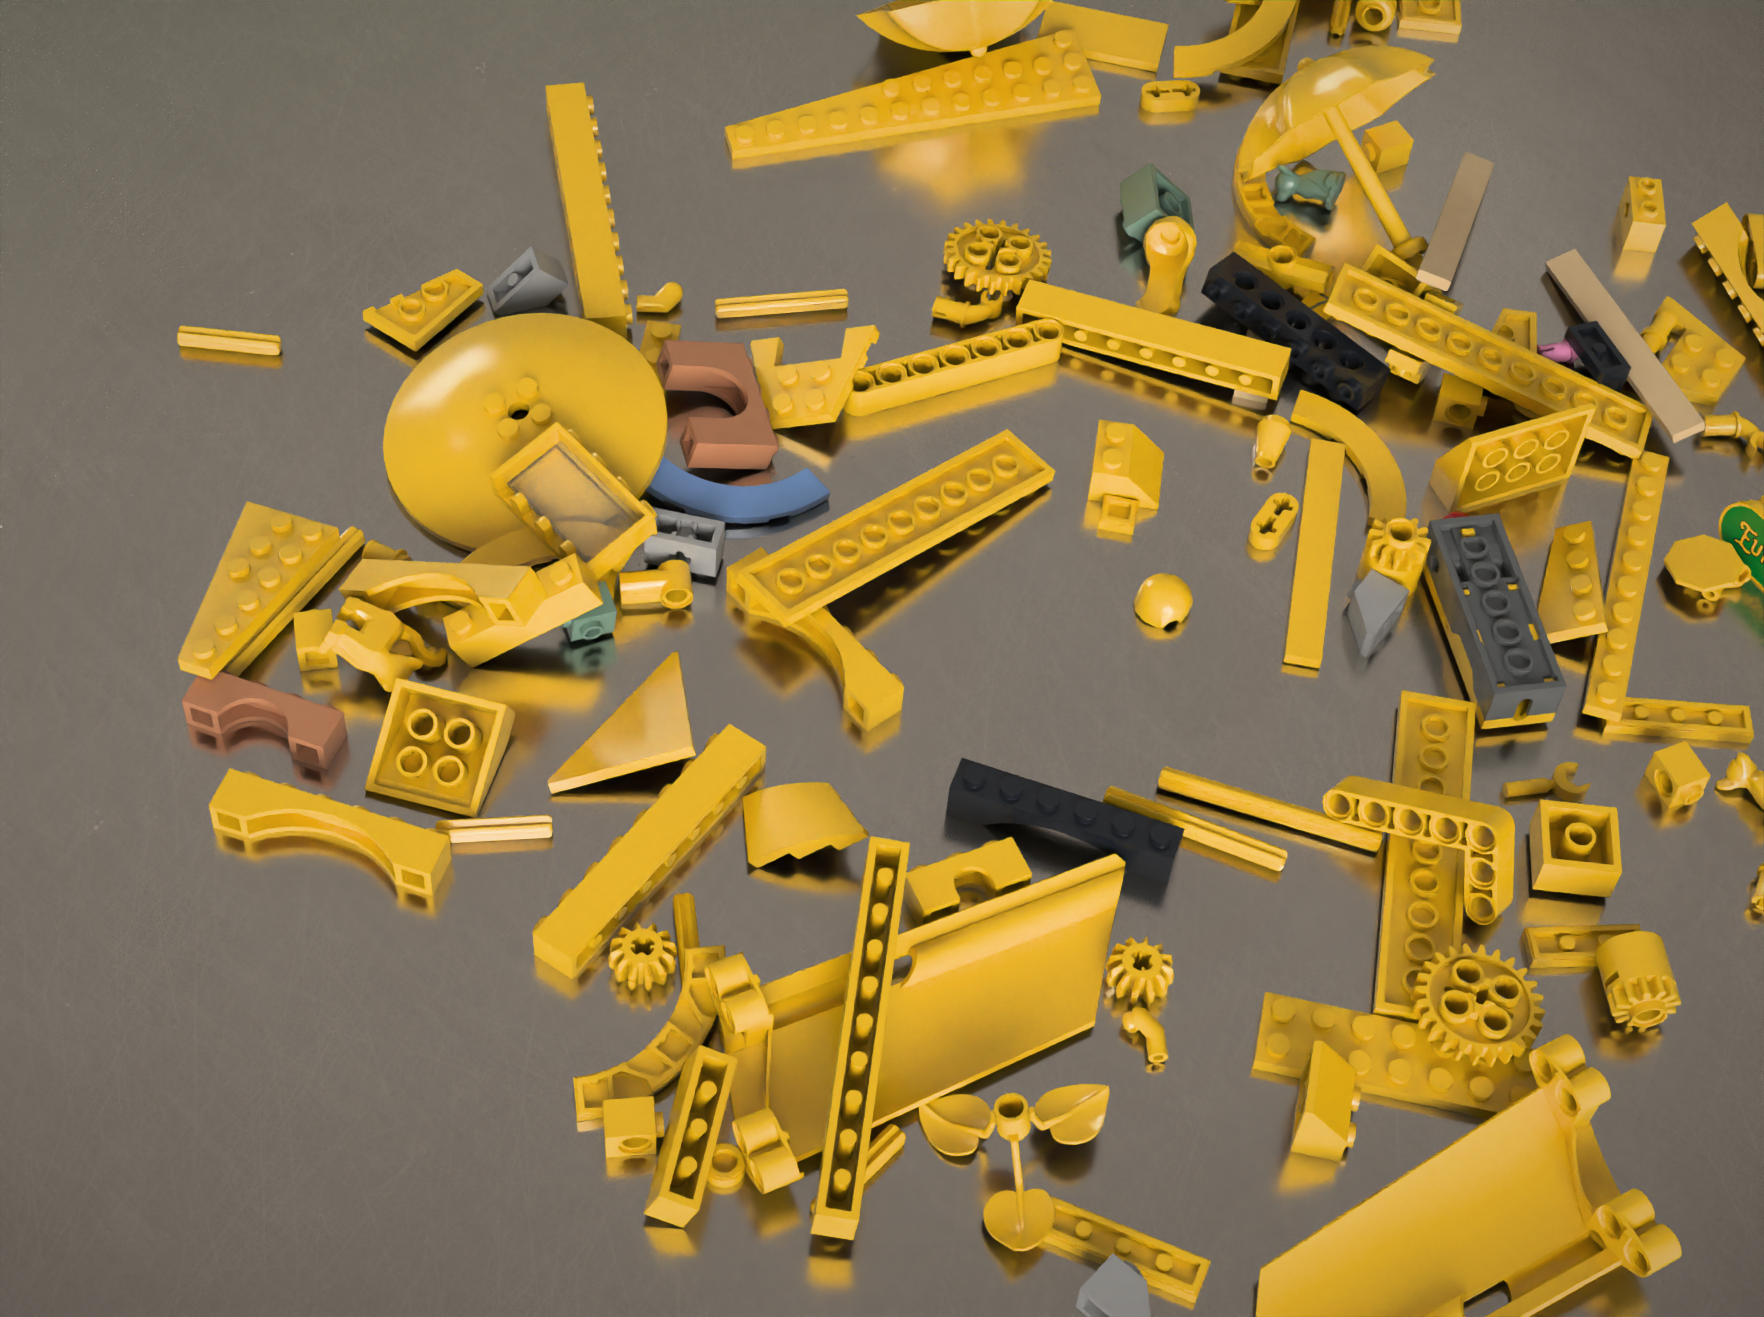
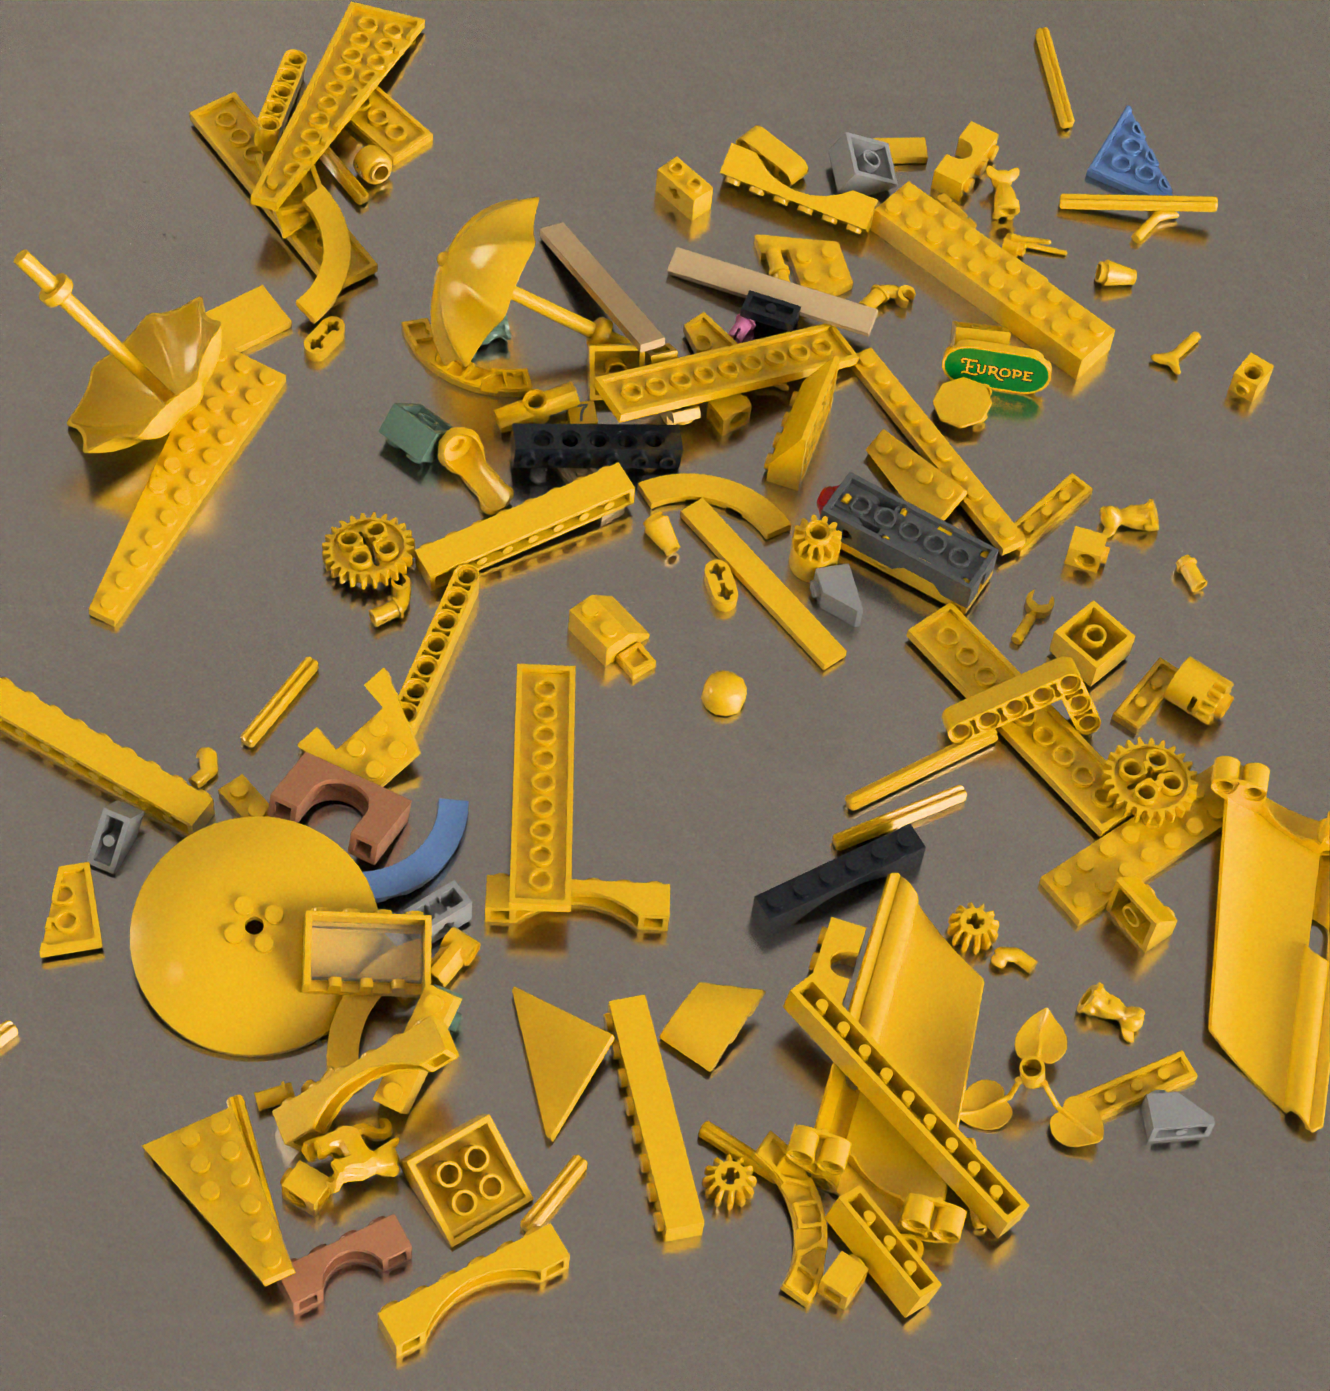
camera: 50 degrees left, 5 degrees up
none -> yellow animal [1076,982,1145,1043]

